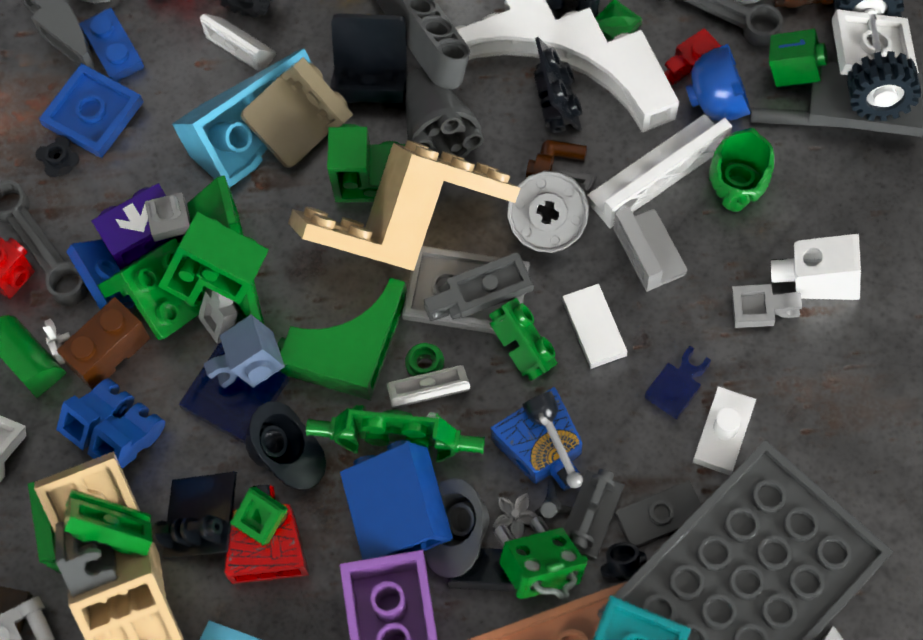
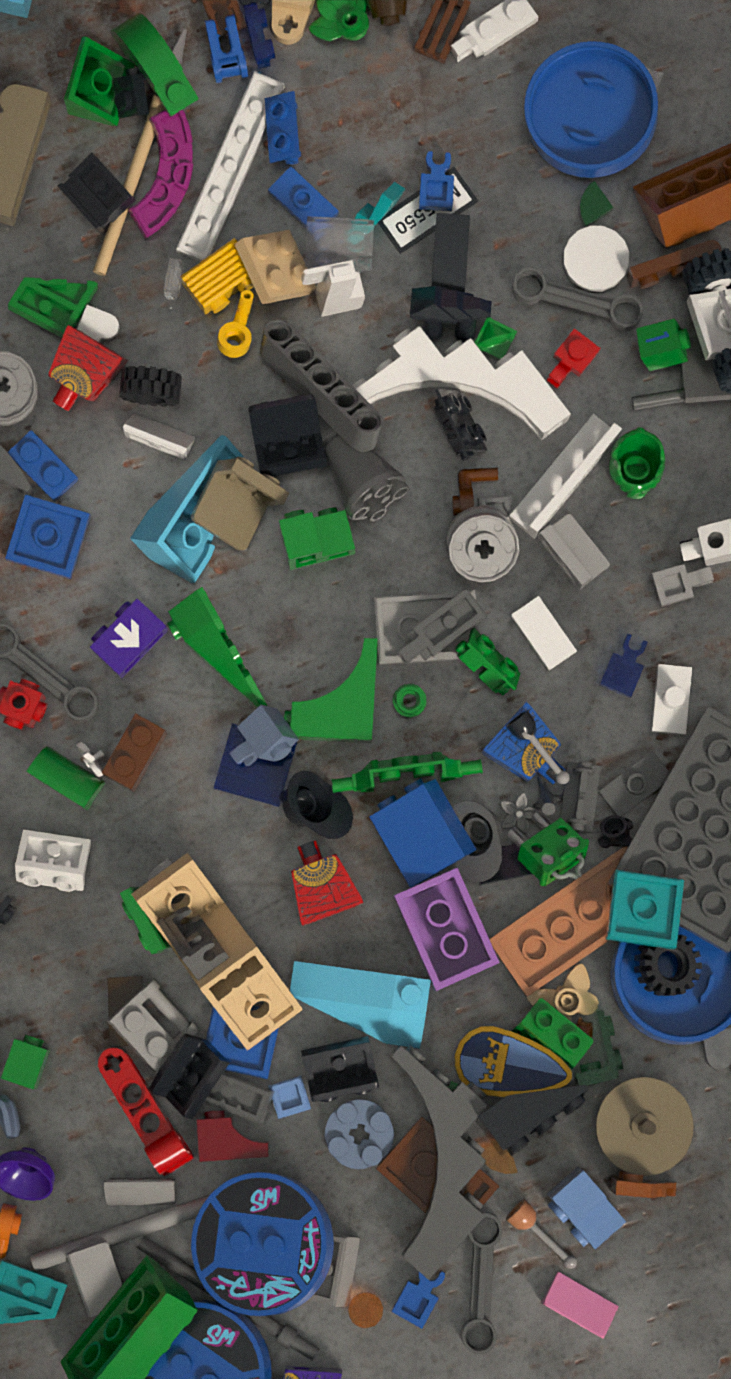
camera: 25 degrees left, 15 degrees up
black plate [35,136,79,177] -> none
blue legs [56,378,165,469] -> none
green plate [64,489,152,556] -> none
blue plate [66,239,134,310] -> none
green bracket [97,238,207,340] -> none
light grey tile [145,192,191,241] -> none
black hinge [152,471,237,559] -> none
green brick [158,212,269,305] -> none
light grey plate [198,289,238,344] -> none
green tile [230,487,288,545] -> none
bracket [288,140,520,271] -> none
white slope [387,365,470,409] -> none
blue cylinder [686,44,751,121] -> none

